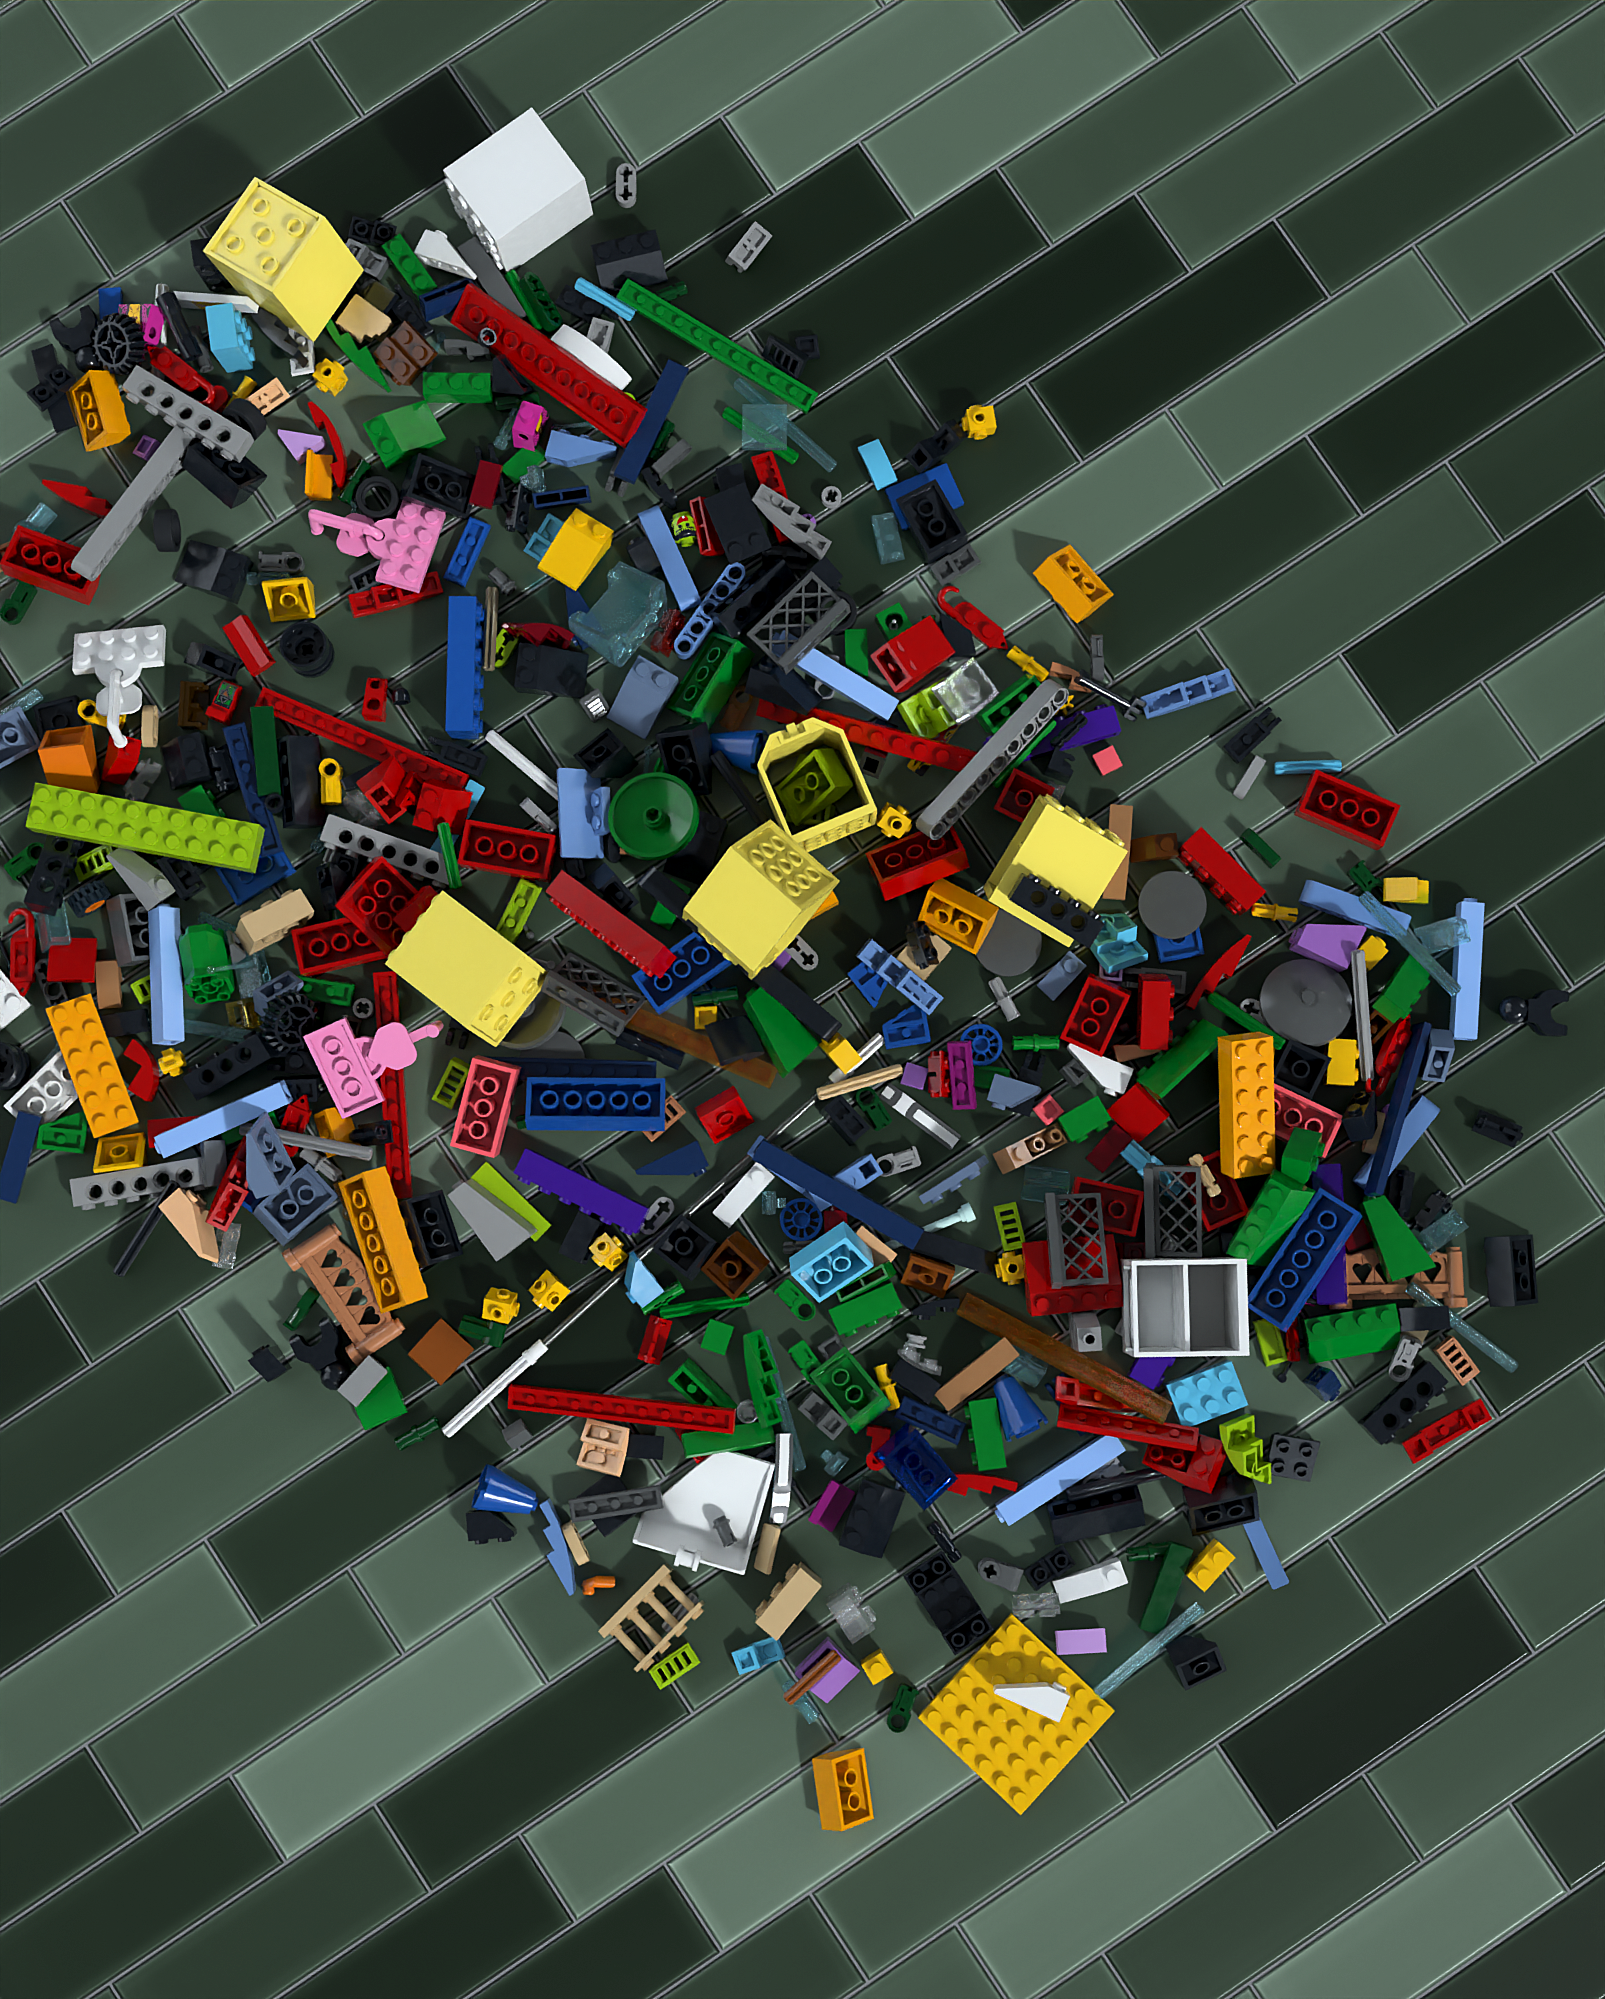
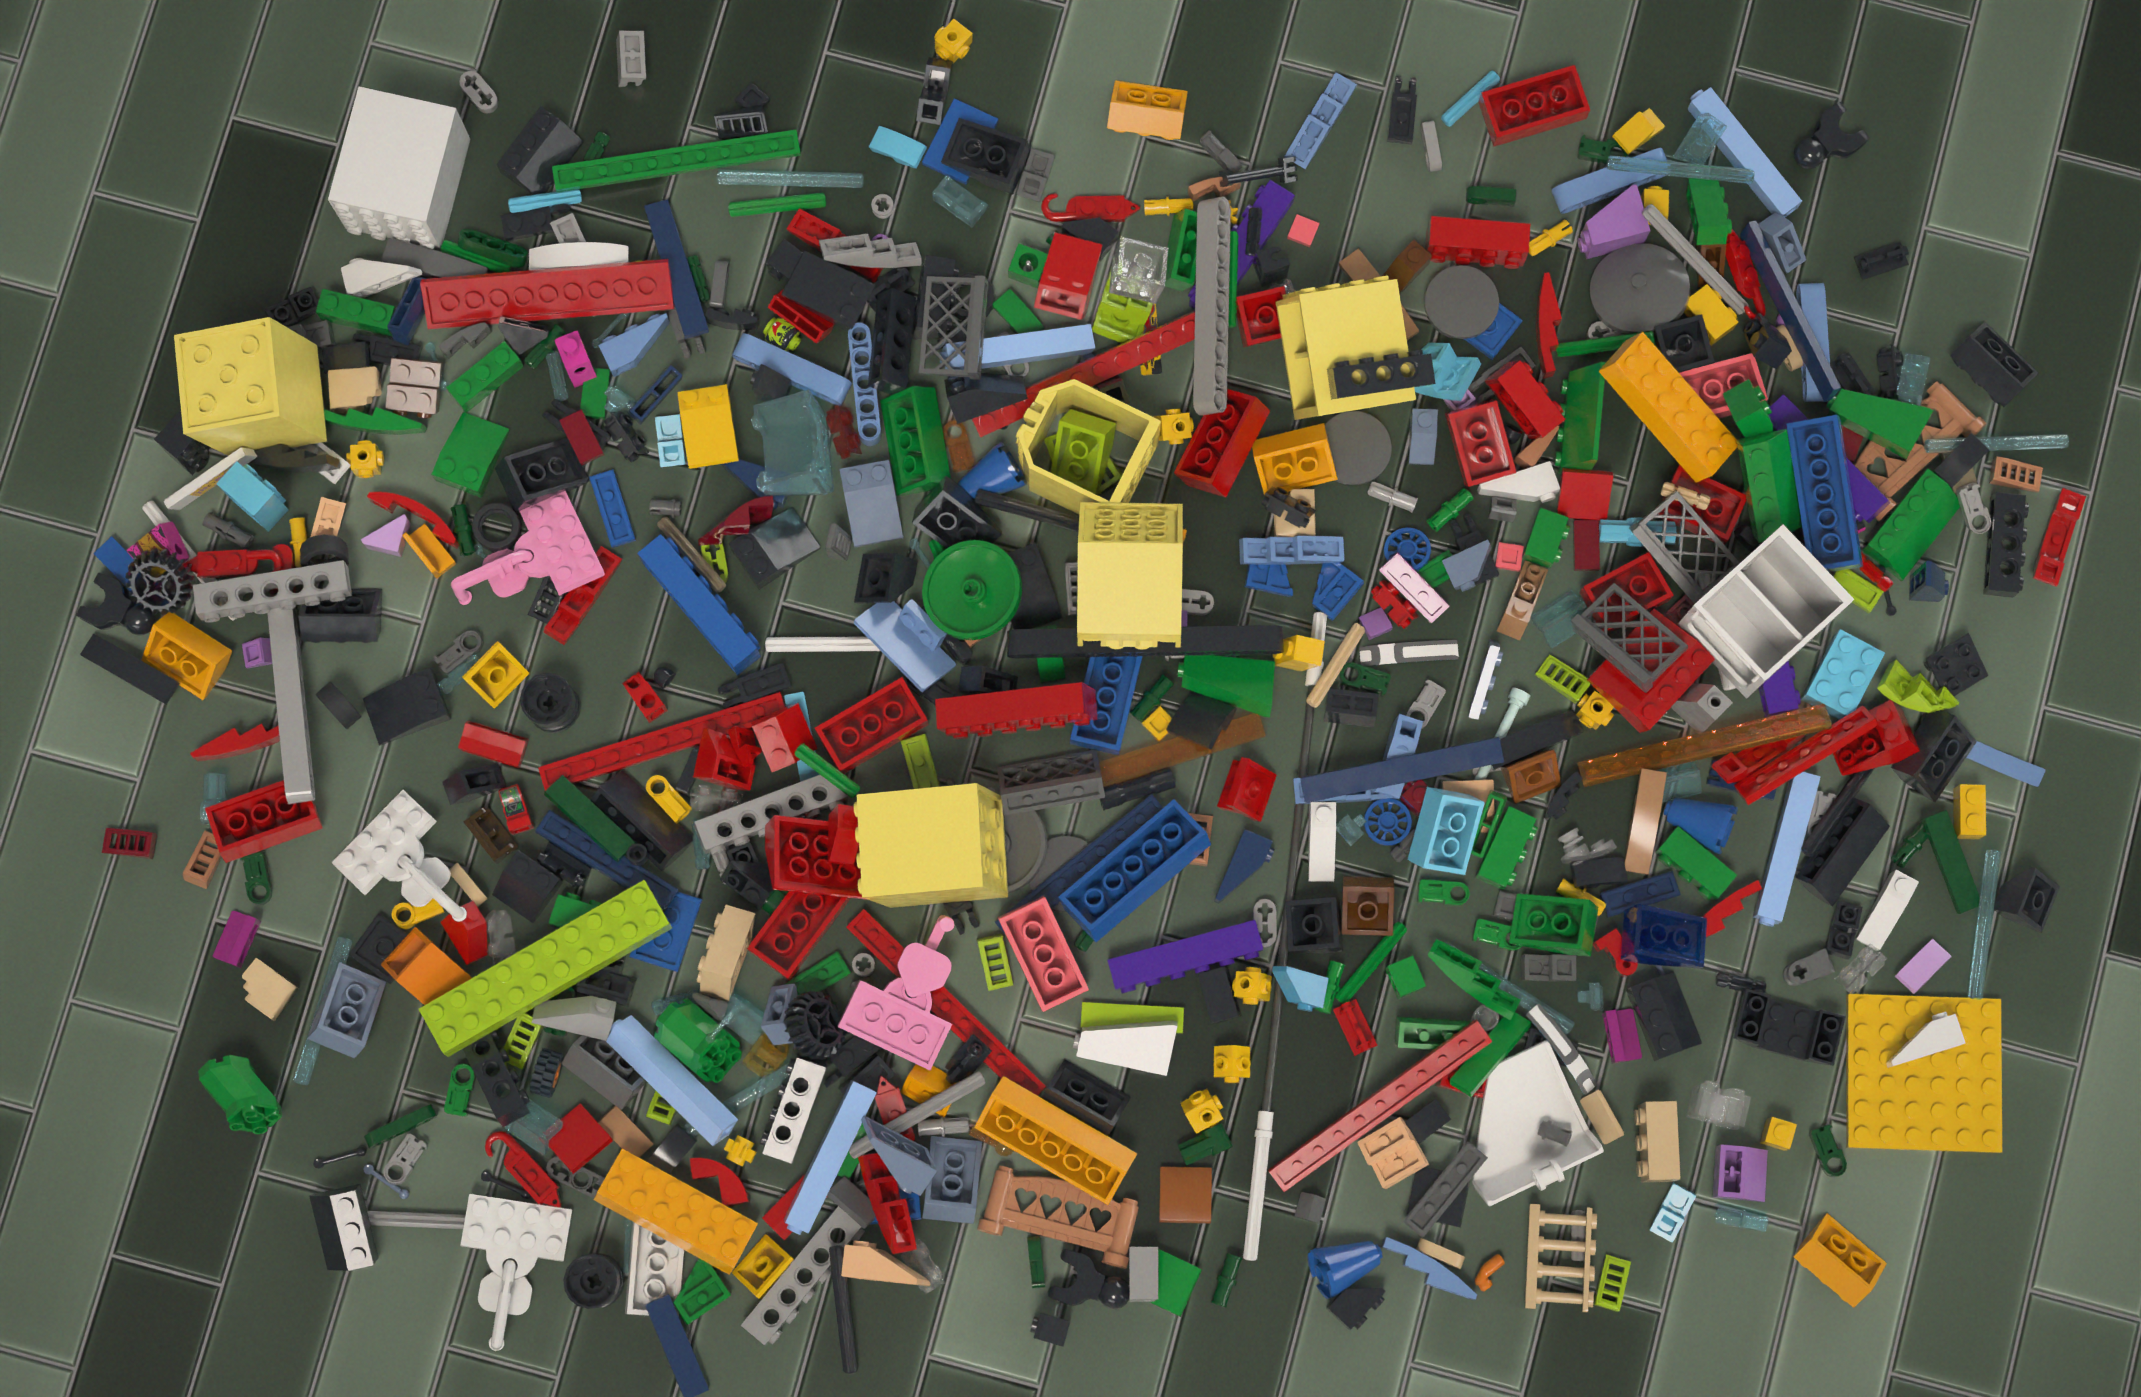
camera: 50 degrees left, 5 degrees down
black slope [26,363,76,412] -> none
black axle [156,292,203,362] -> none
black hinge [477,328,497,348] -> none
light grey piece [519,797,559,835] -> none
clear light blue tile [742,404,787,450] -> none
dark orange axle [783,1650,841,1705] -> none

